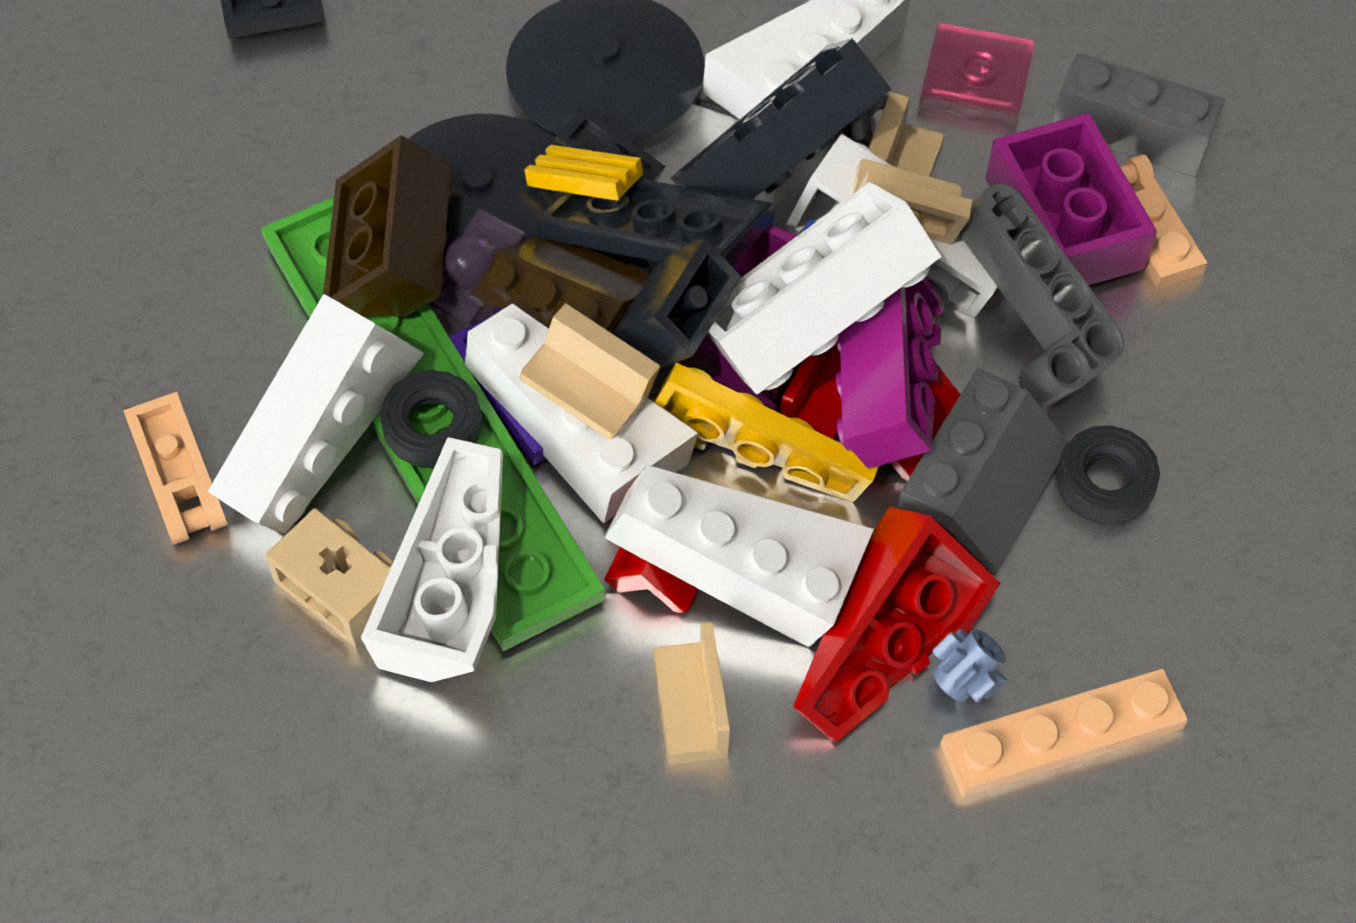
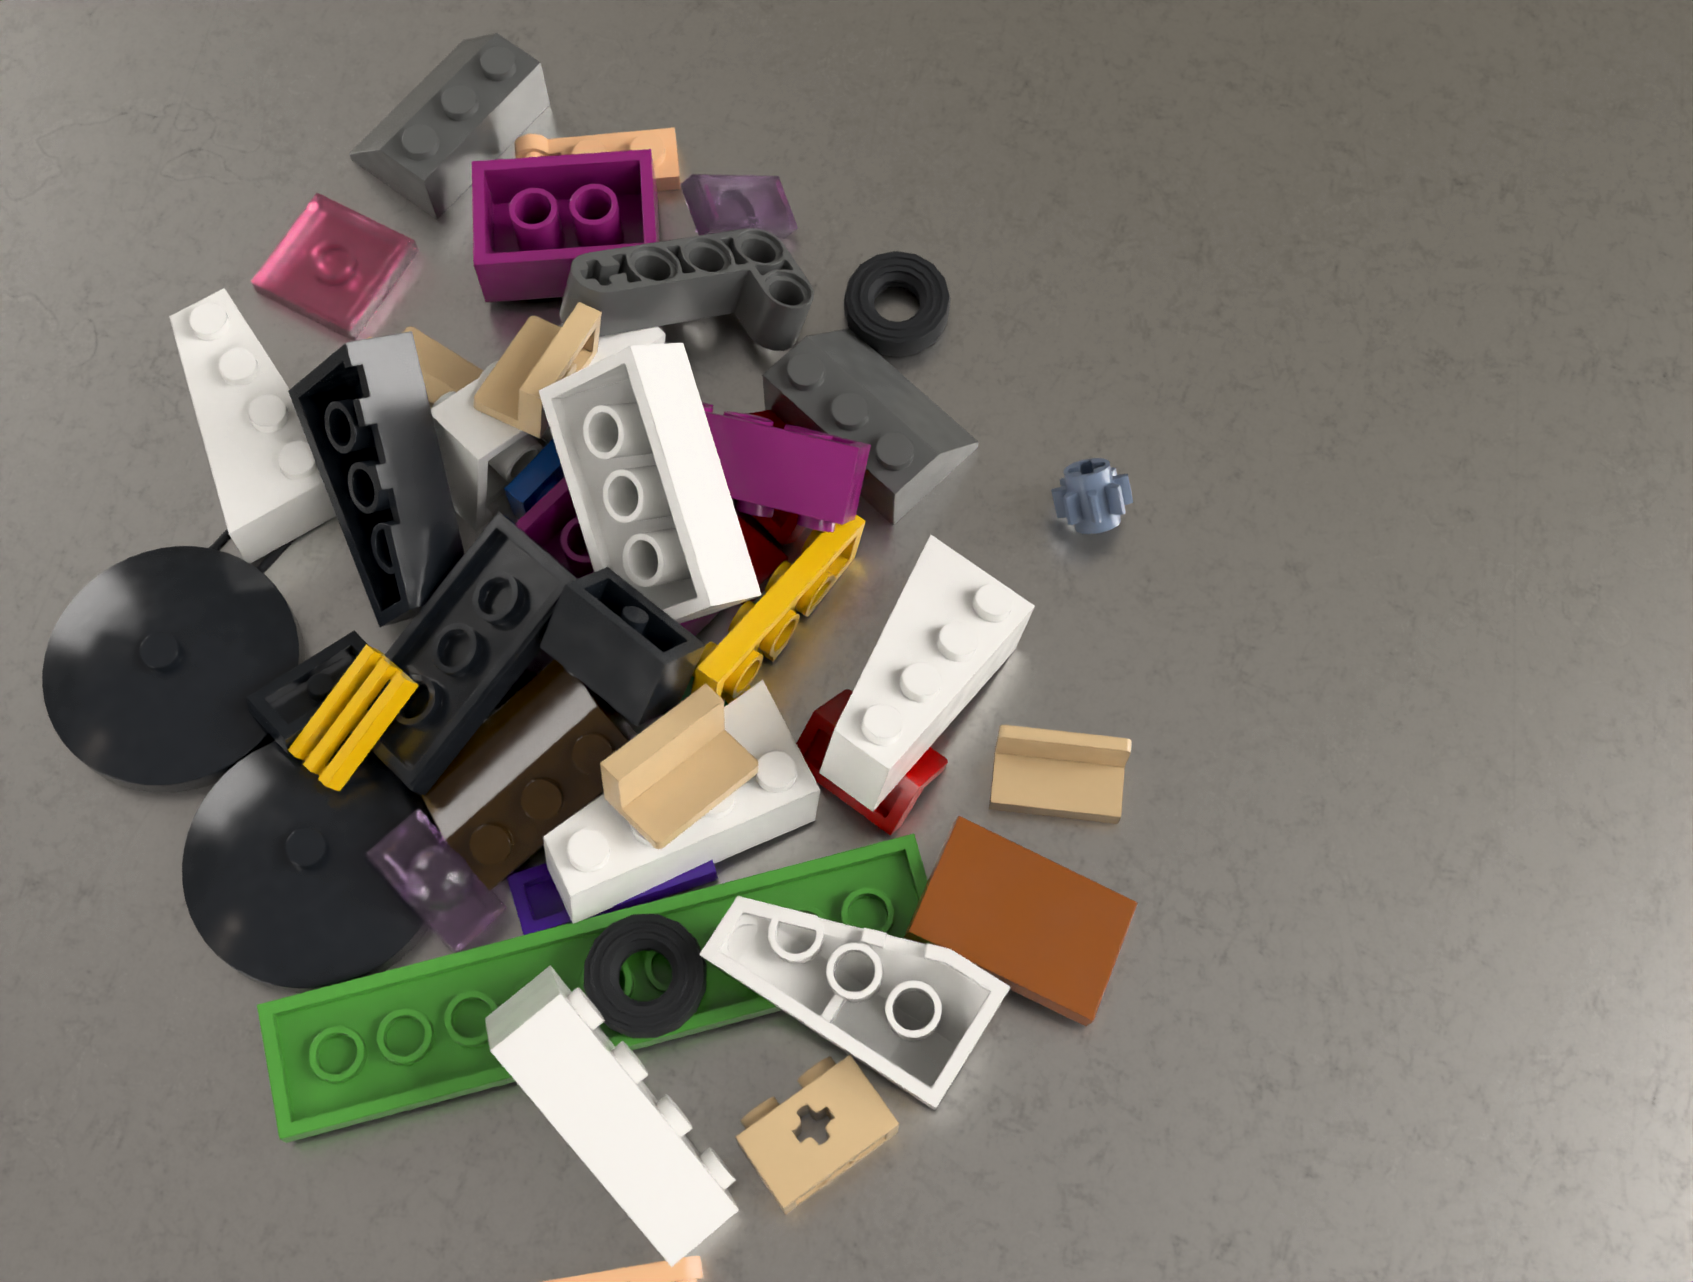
camera: 75 degrees left, 10 degrees up
dark brown slope [323,135,451,317] -> none
red wedge [792,506,1001,742] -> none
light nougat plate [940,669,1188,798] -> none
none -> clear purple tile [680,174,798,238]
none -> dark orange tile [903,816,1138,1026]

